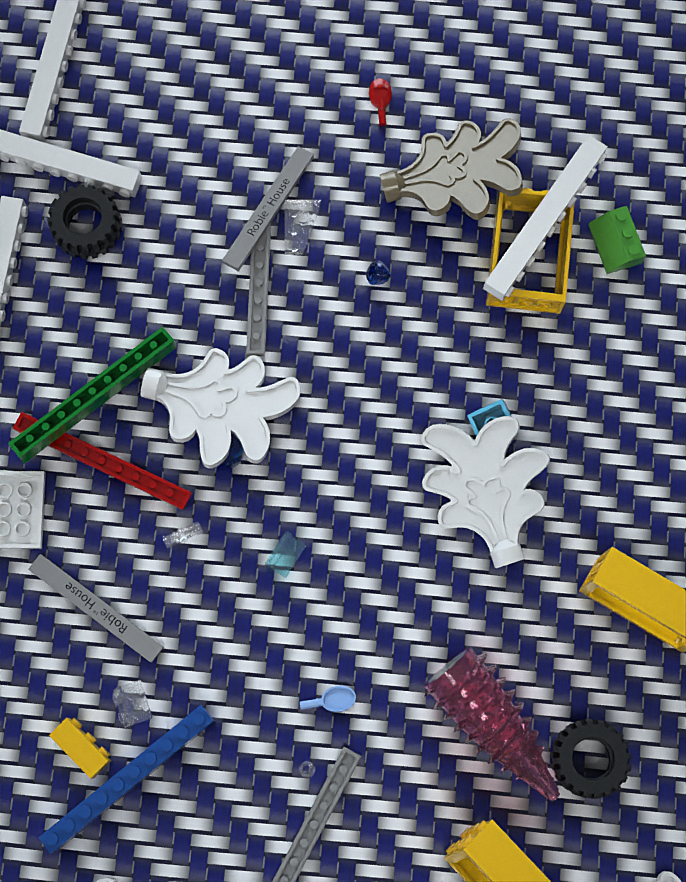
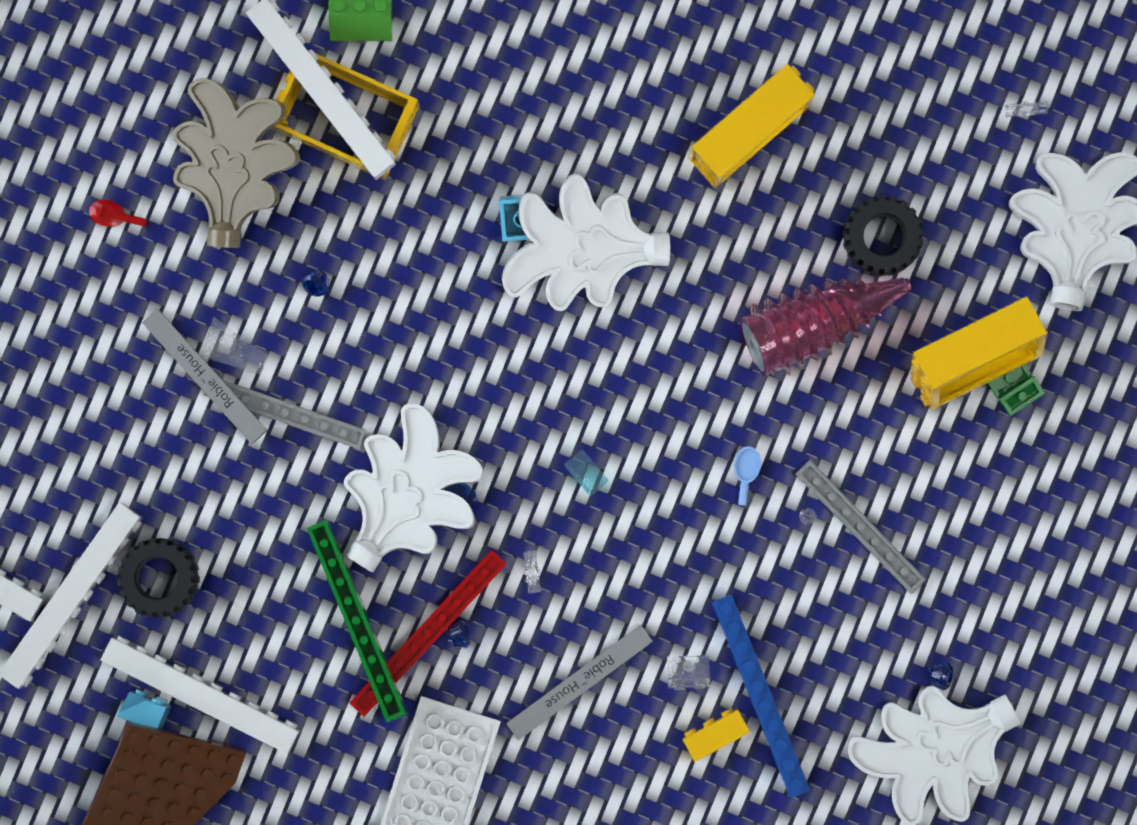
camera: 75 degrees left, 10 degrees up
none -> clear blue cone [446,620,470,648]

